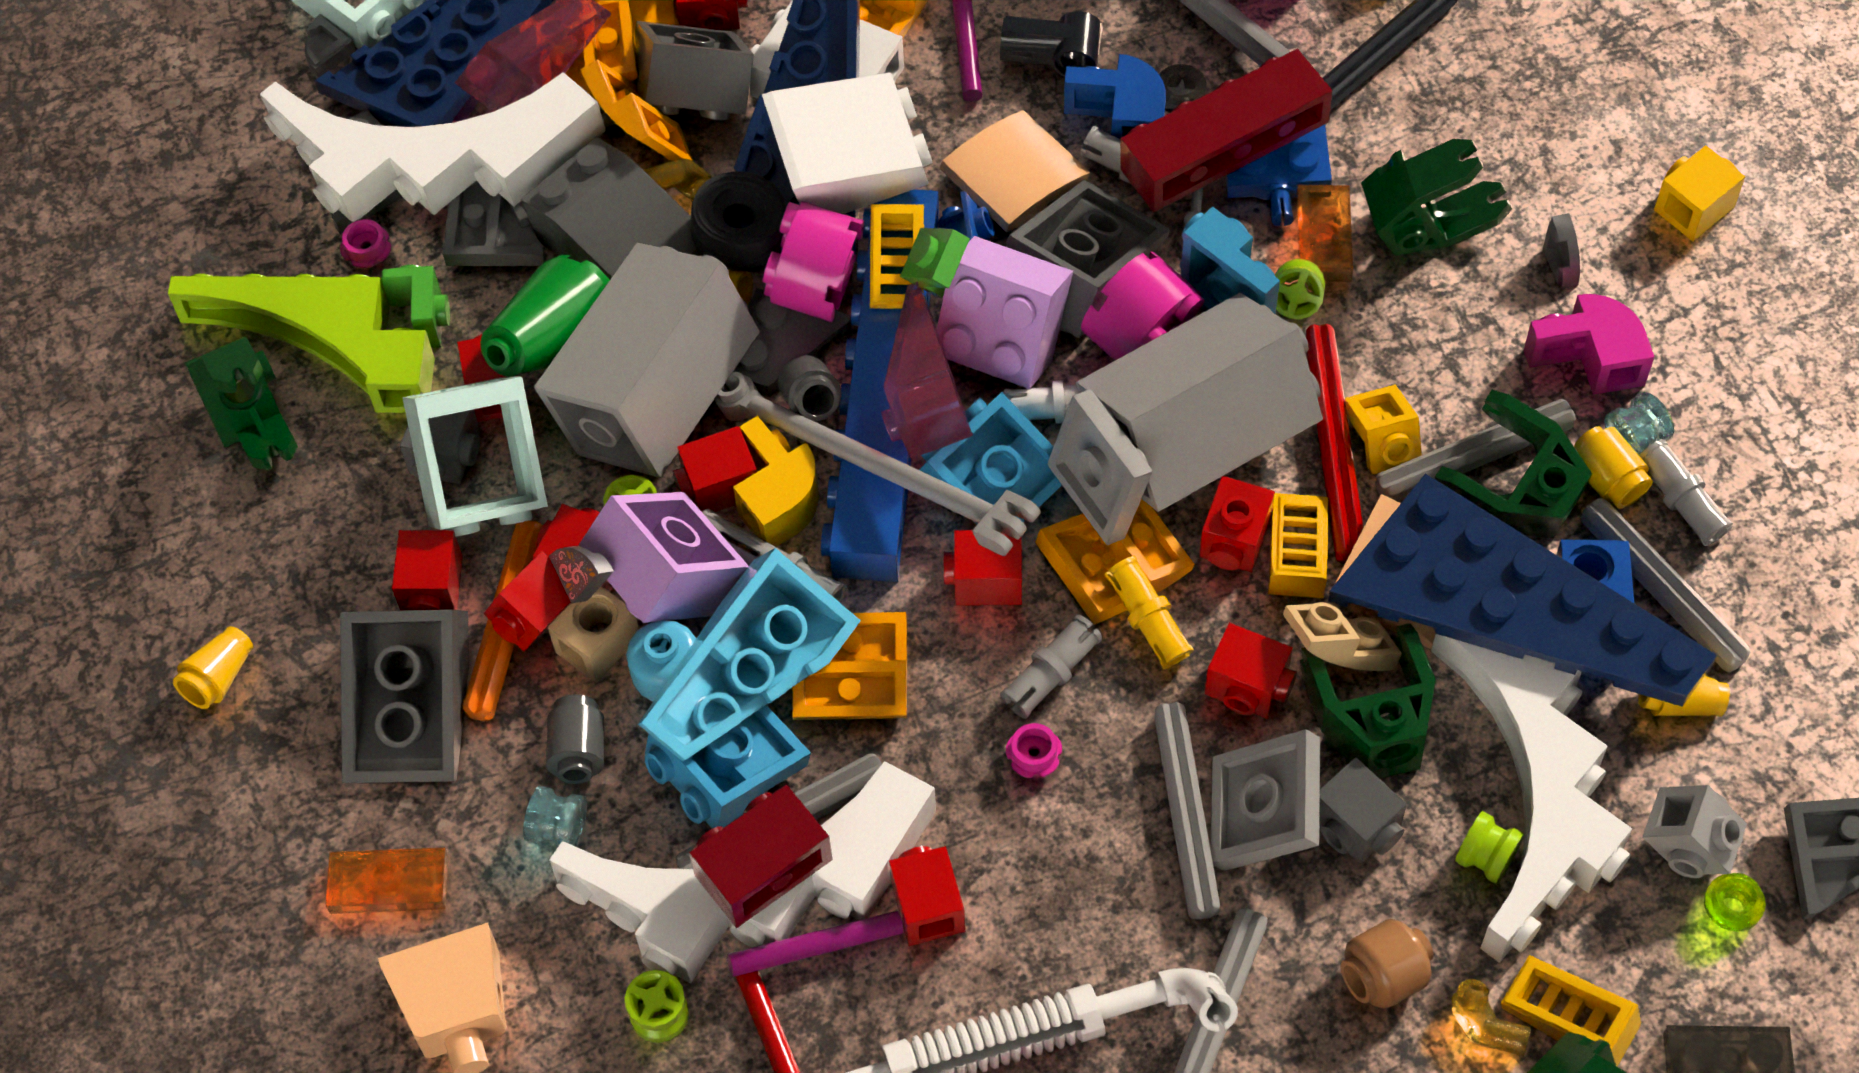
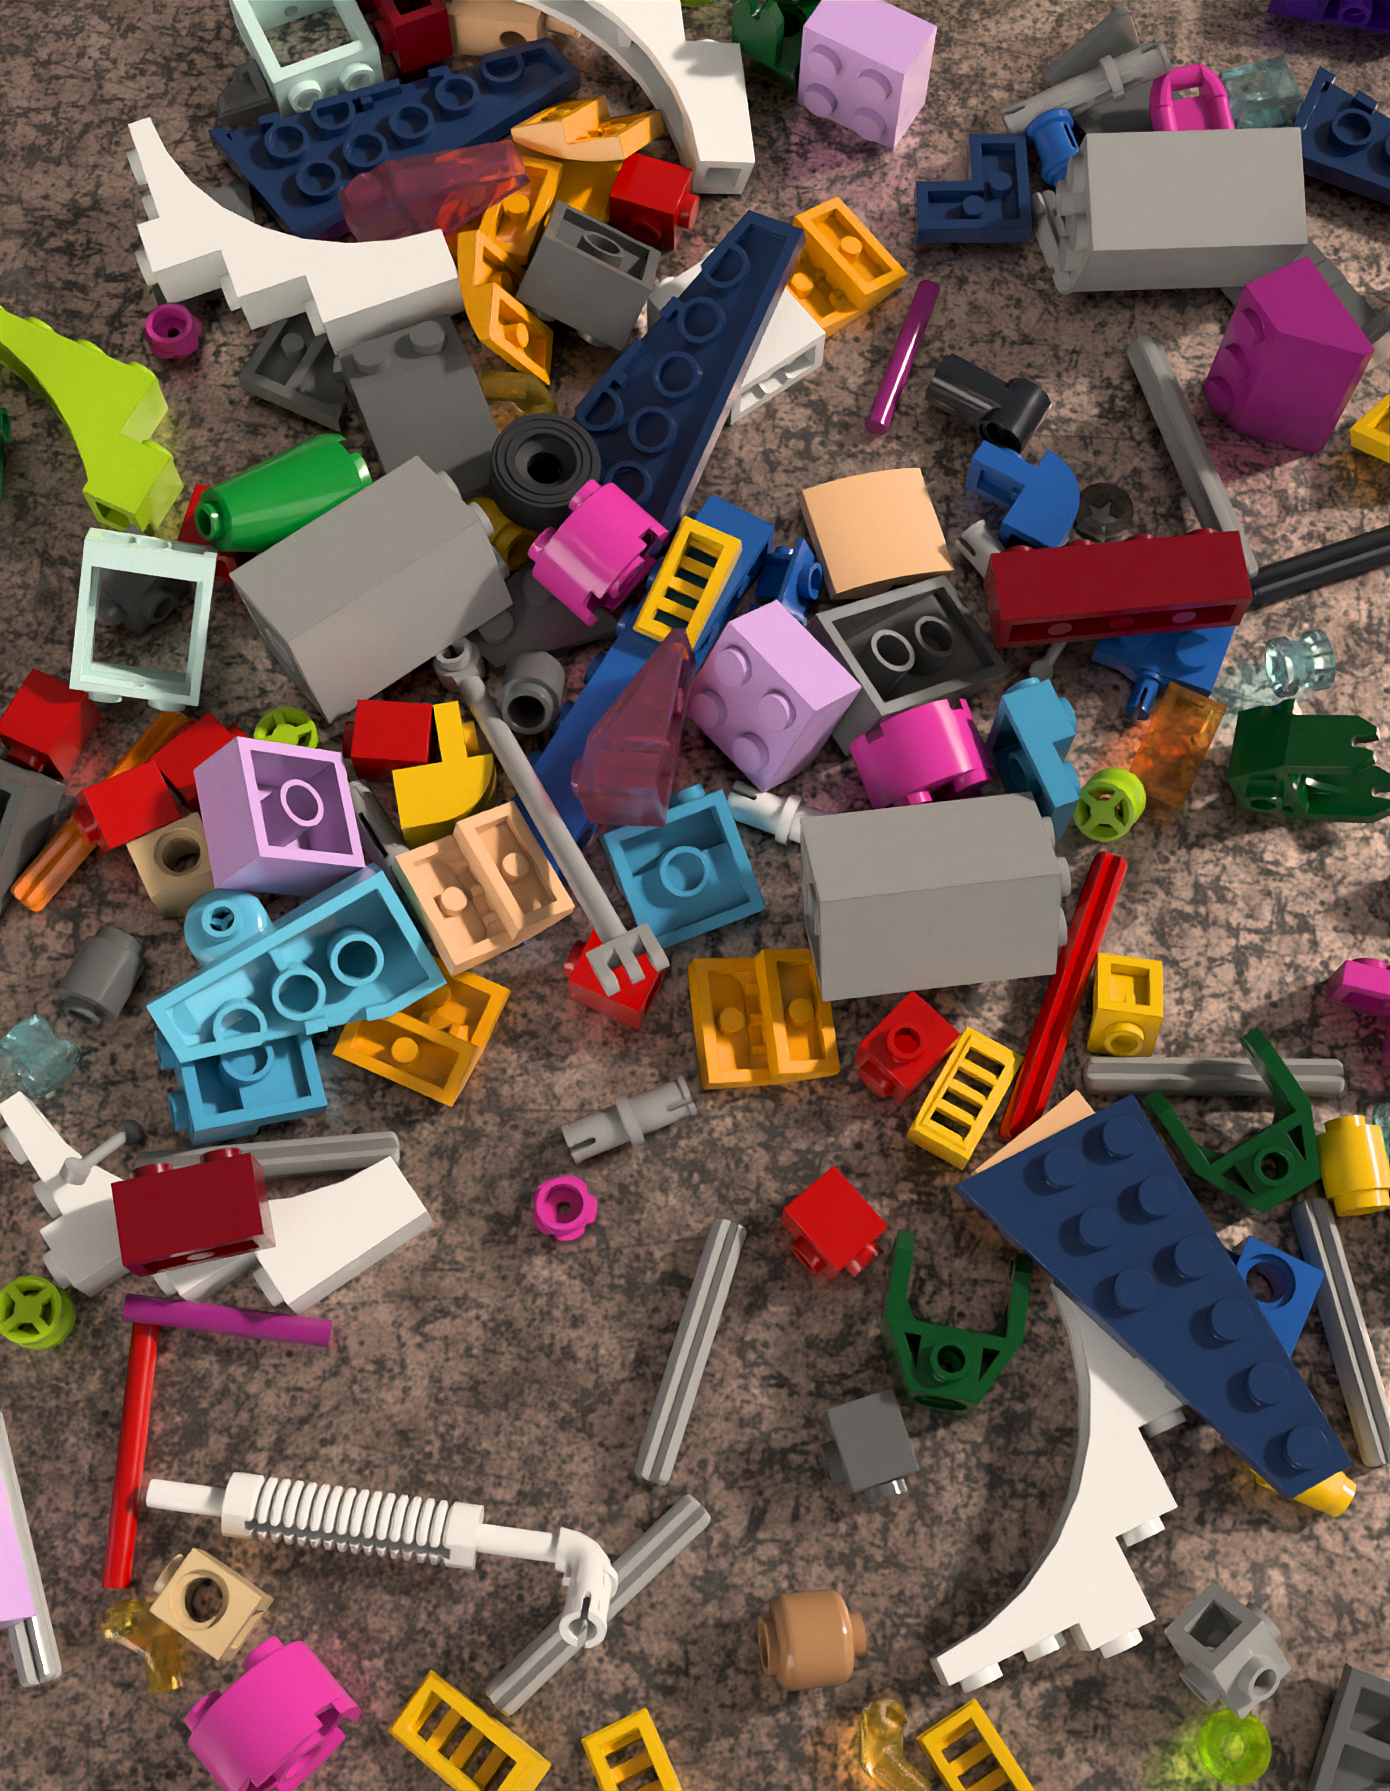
camera: 20 degrees right, 10 degrees up
bright green bracket [381,265,450,348] -> none
flat silver tile [549,546,614,603] -> none
white slope [762,72,933,214] -> none
red brick [889,846,966,947] -> none
bright green bracket [900,228,970,298] -> none
light grey plate [1047,389,1153,545] -> none
yellow pin [1105,556,1194,669] -> none
light grey plate [1210,729,1320,871] -> none
tan slope [1283,602,1402,671] -> none
lime wheel [1455,811,1525,885] -> none
none -> light grey hinge [59,1119,143,1185]
none -> light nougat slope [391,801,575,976]
none -> clear light blue wheel [1264,629,1336,698]

